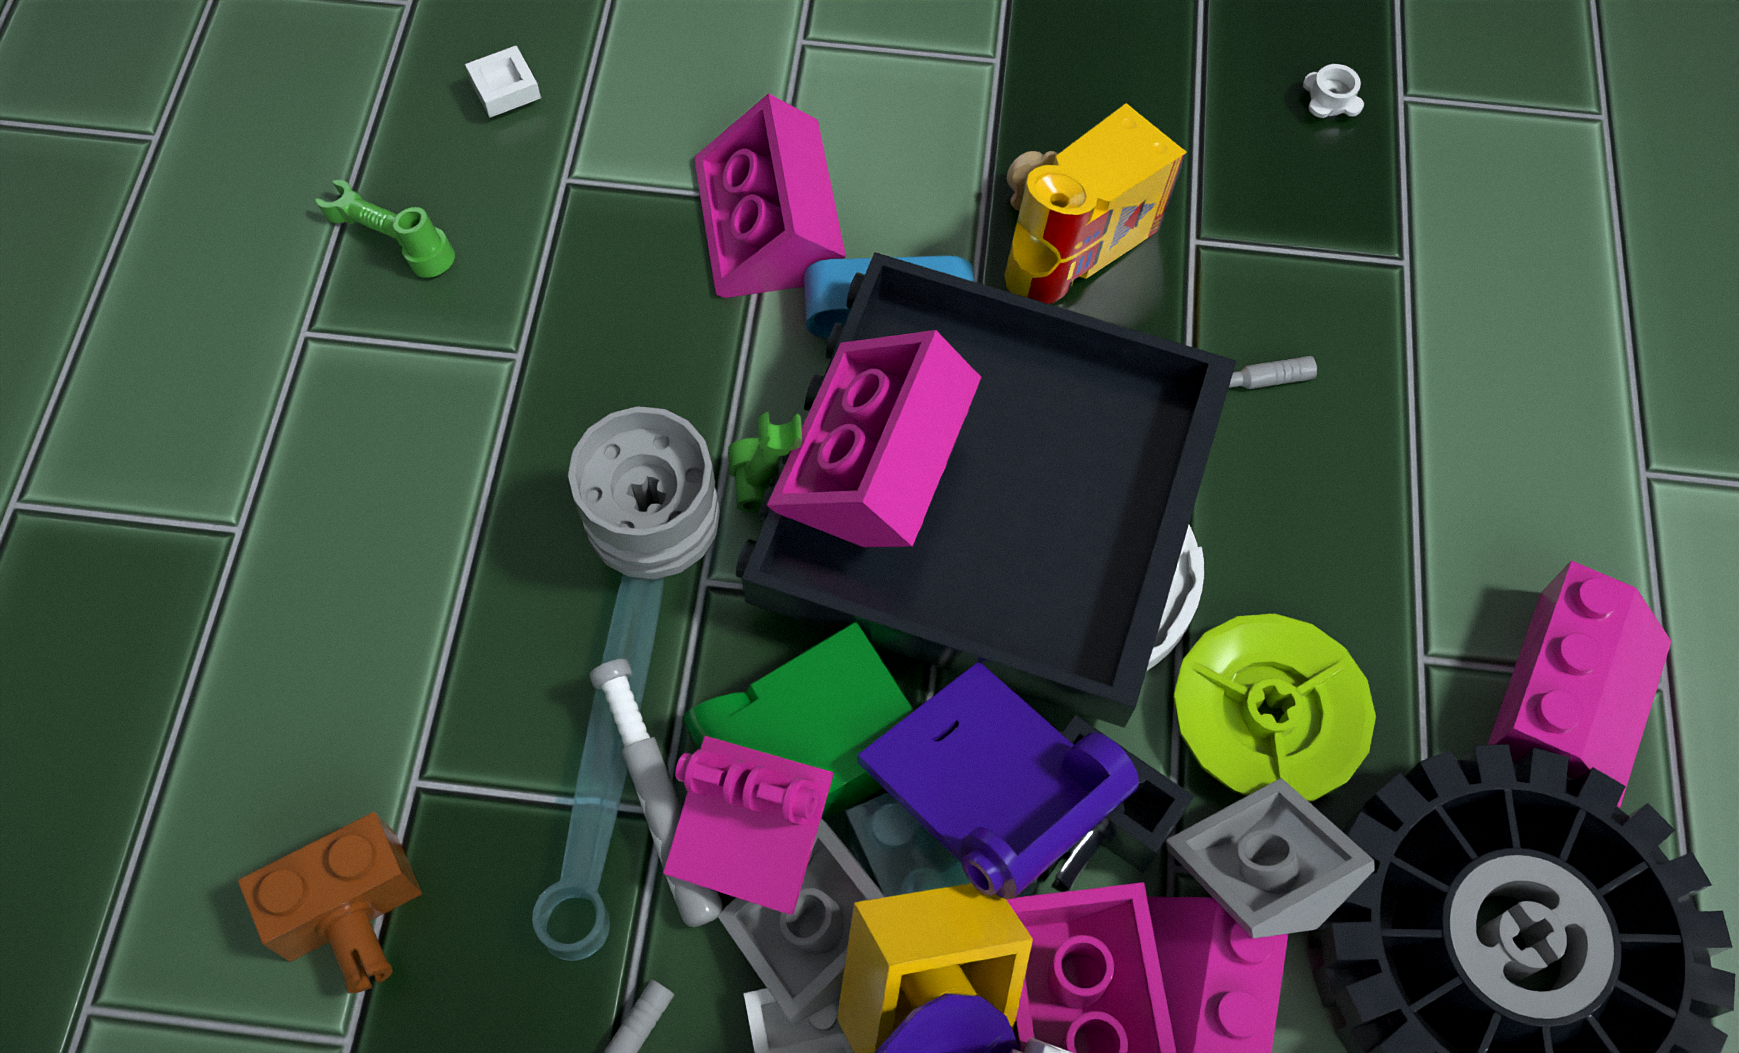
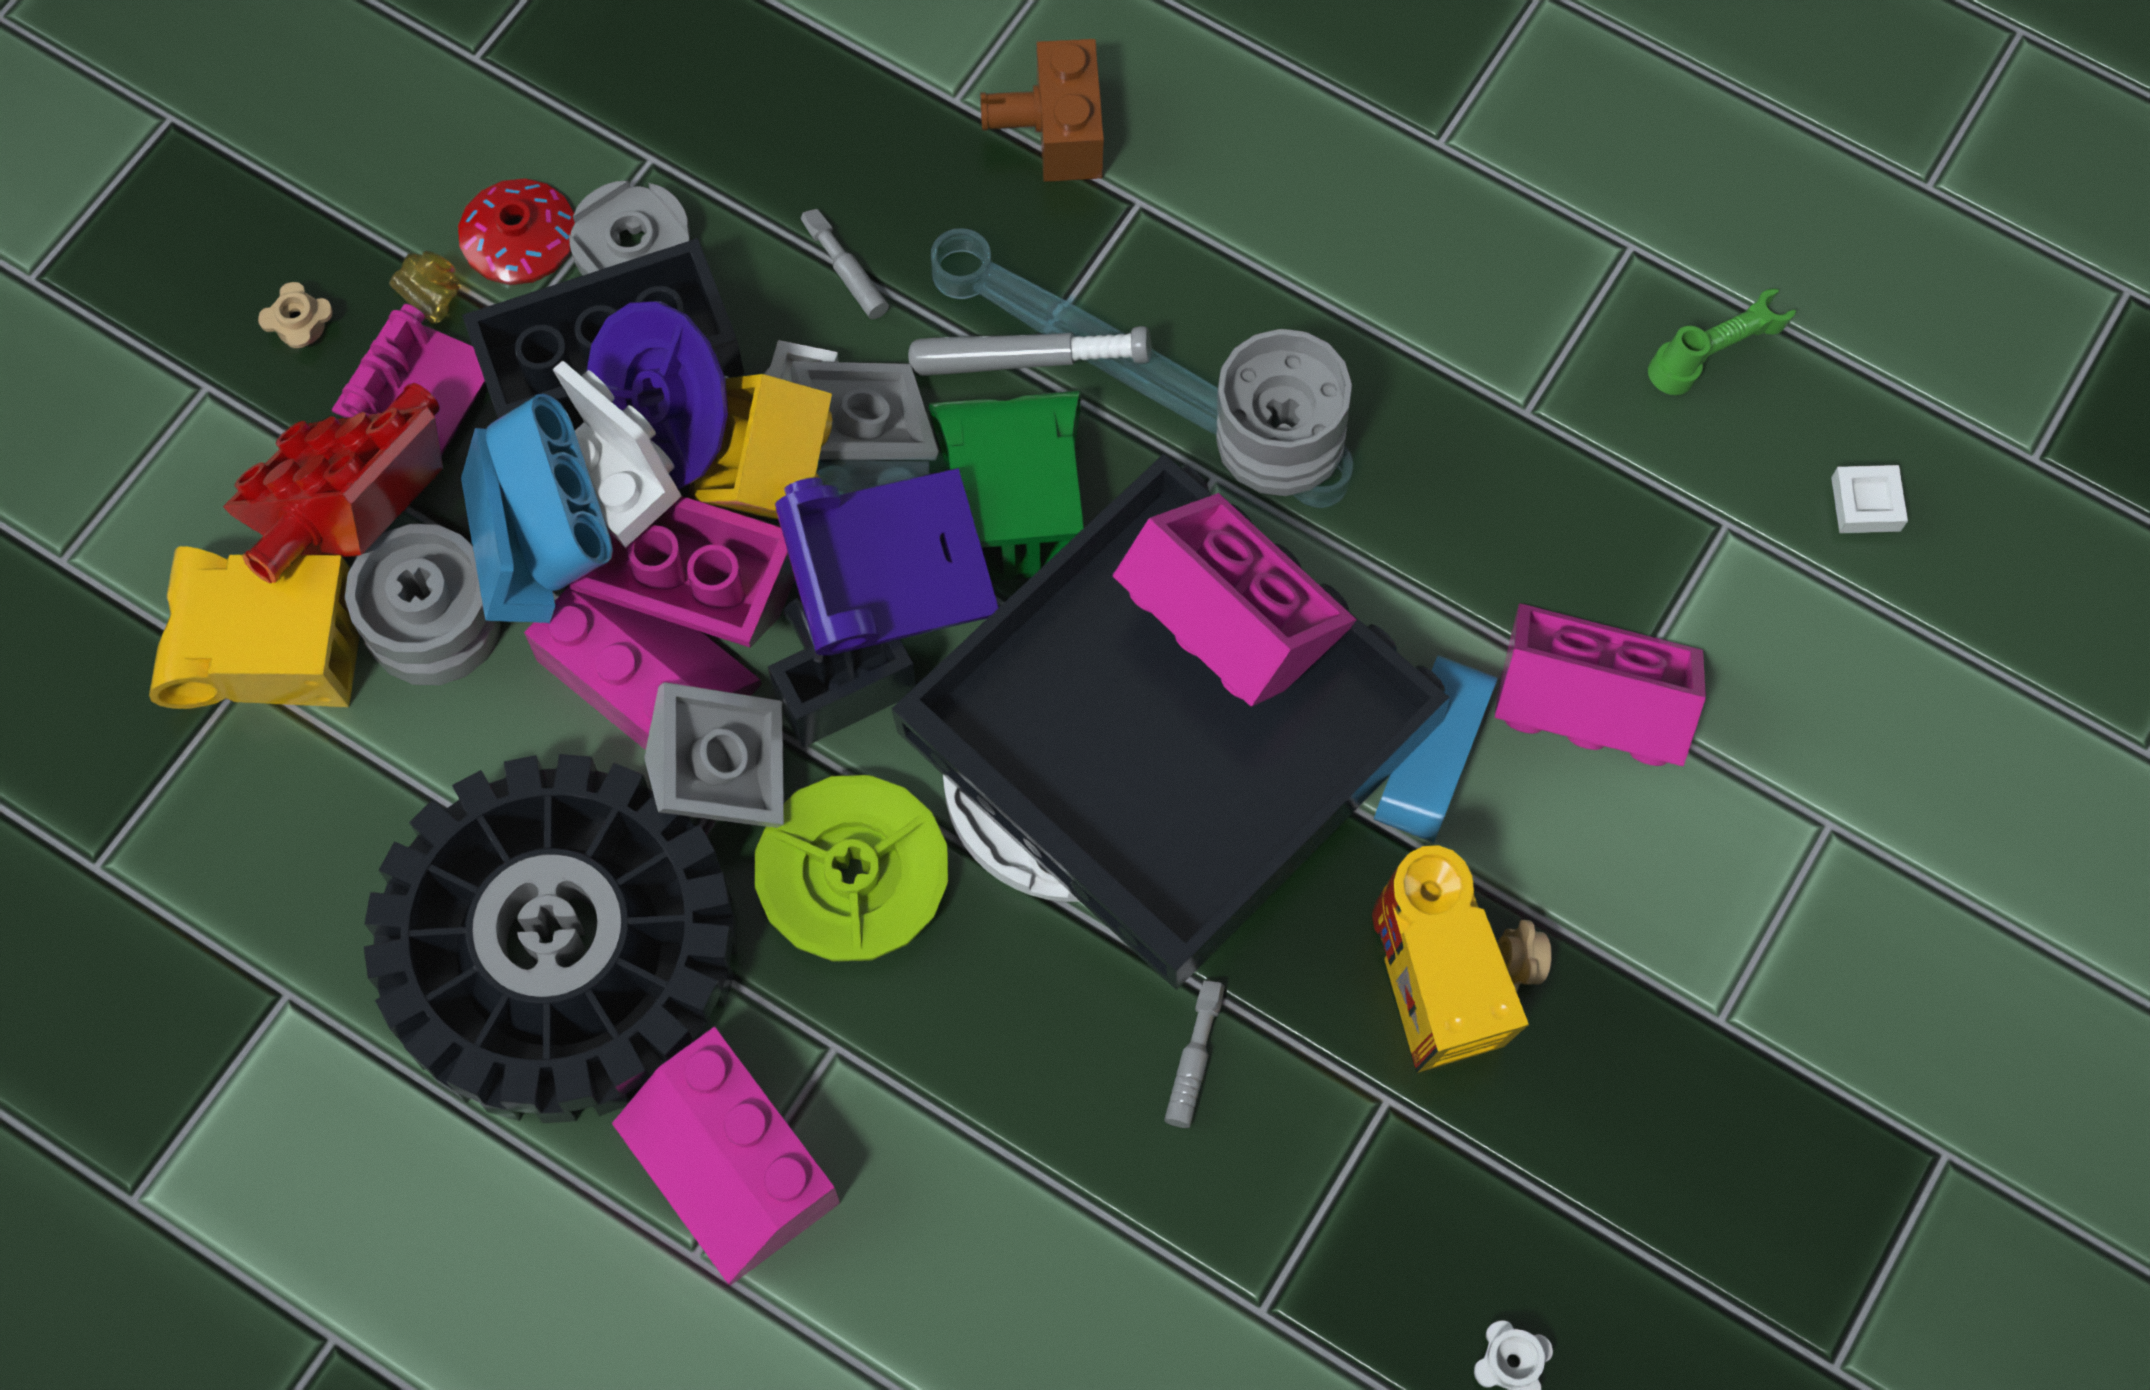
camera: 115 degrees right, 5 degrees up
dark pink hinge [663,736,834,915] -> none
bright green brick [728,412,802,513] -> none

